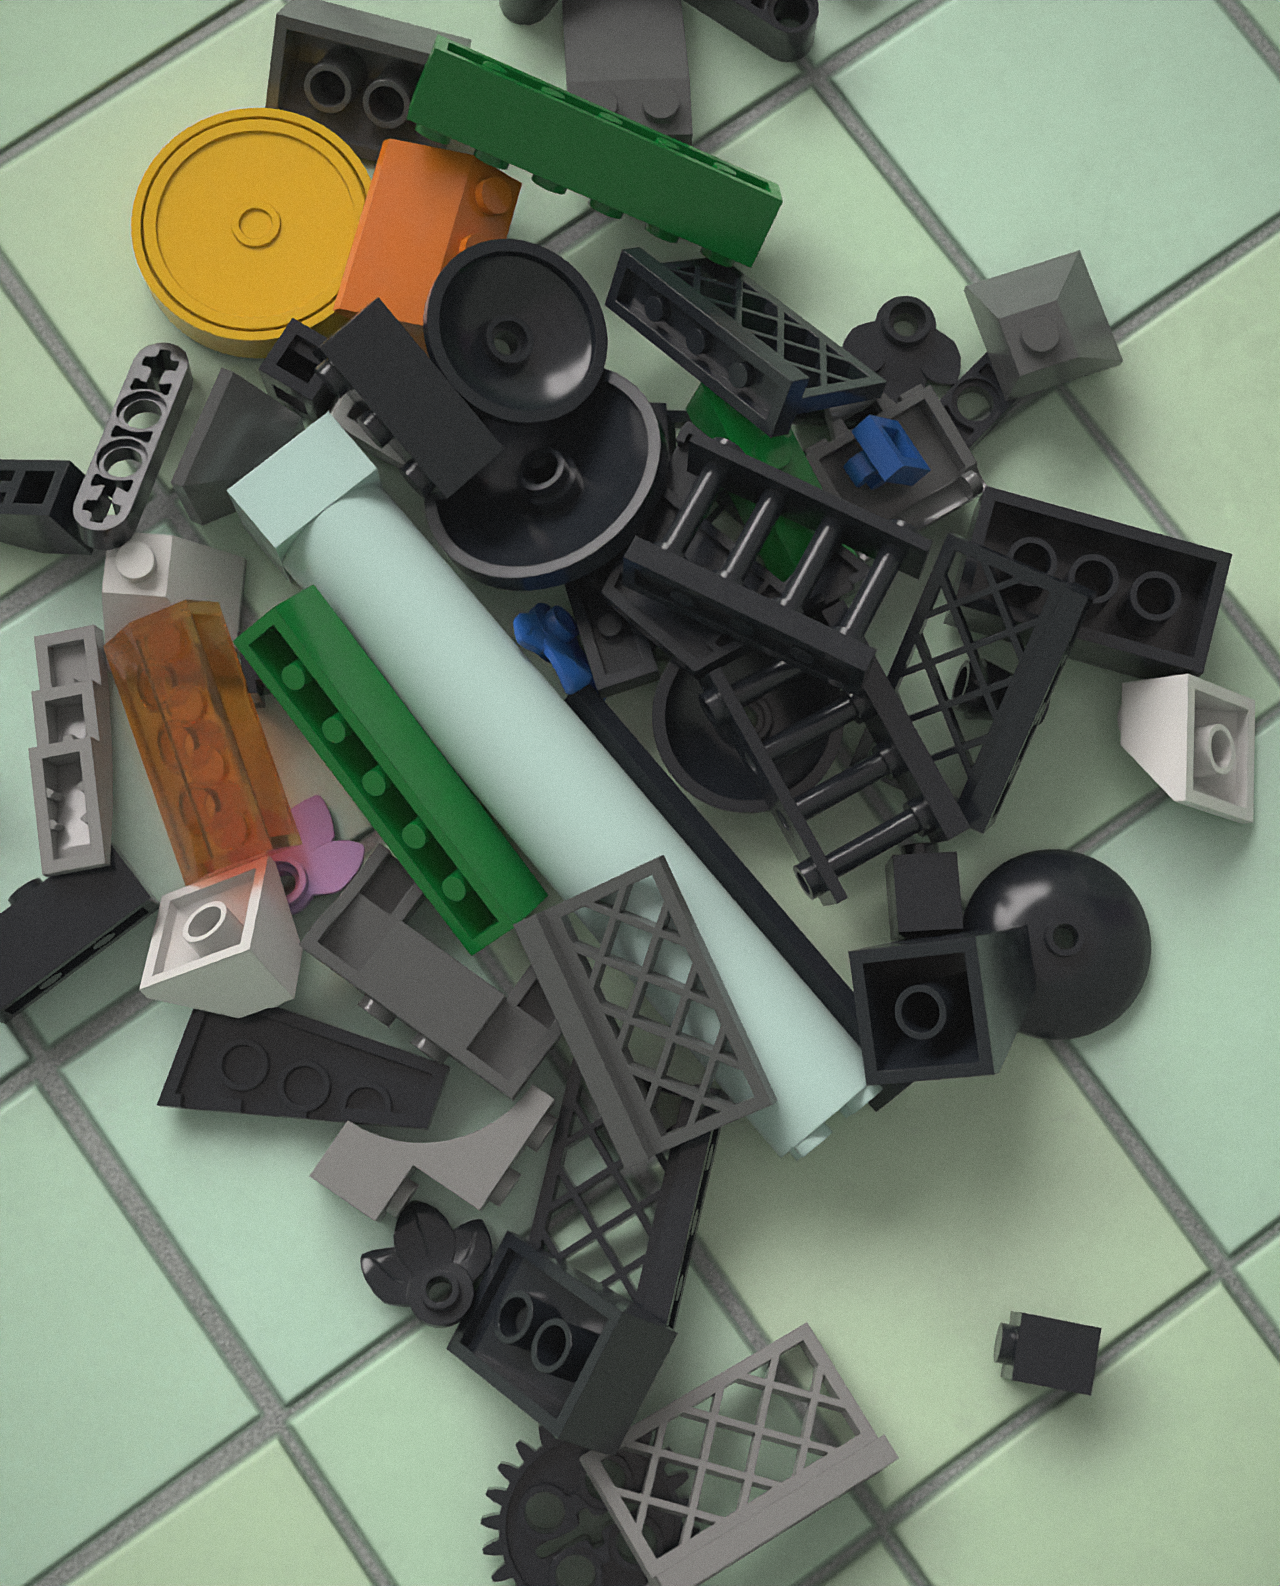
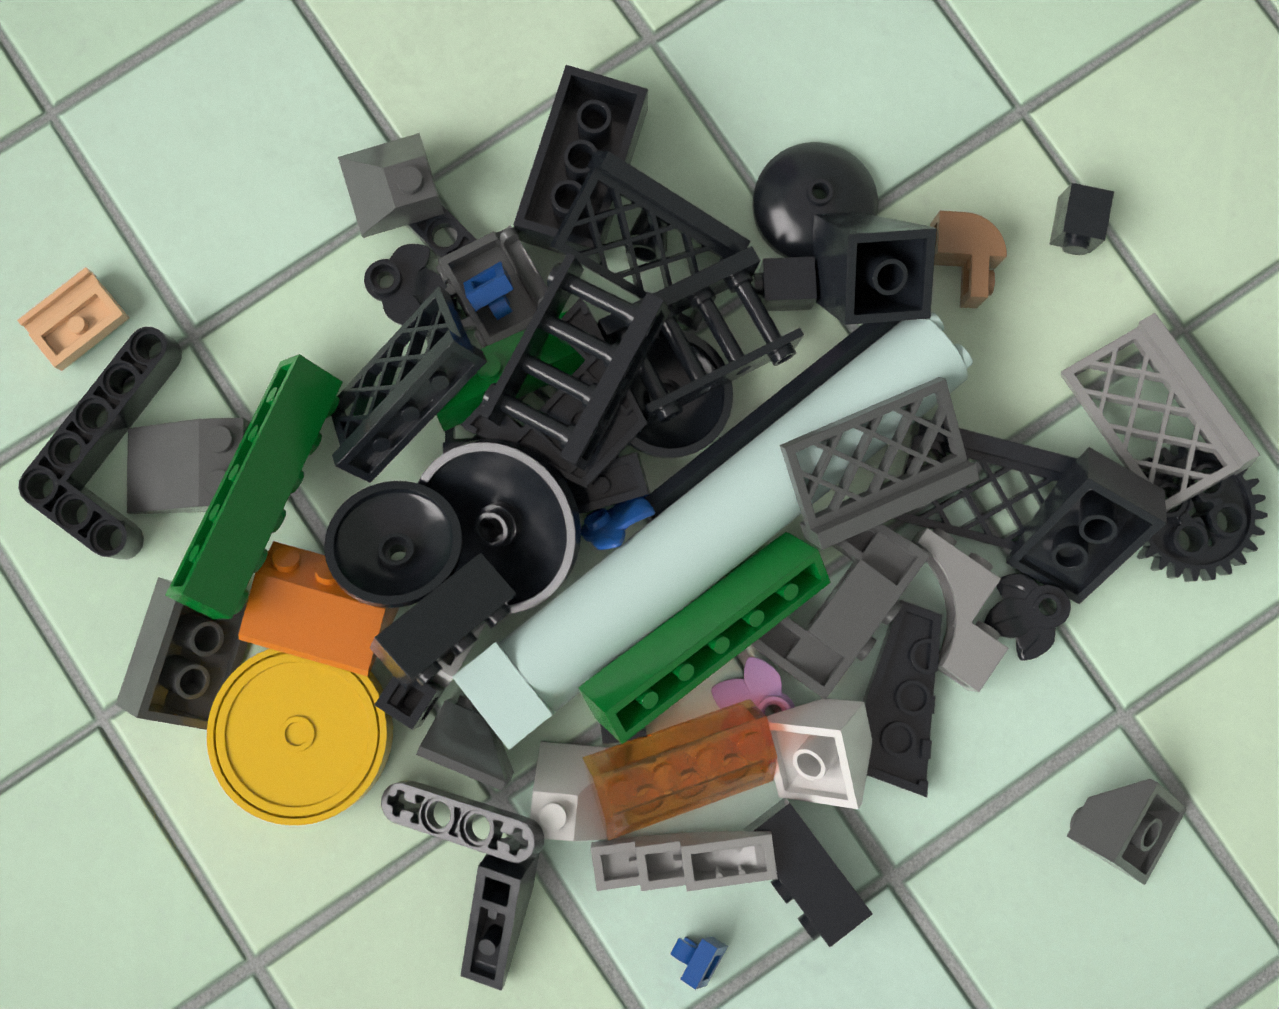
camera: 85 degrees left, 5 degrees up
white slope [1117,674,1255,824] -> none
none -> medium nougat brick [930,210,1007,309]
none -> dark grey slope [1067,779,1187,885]

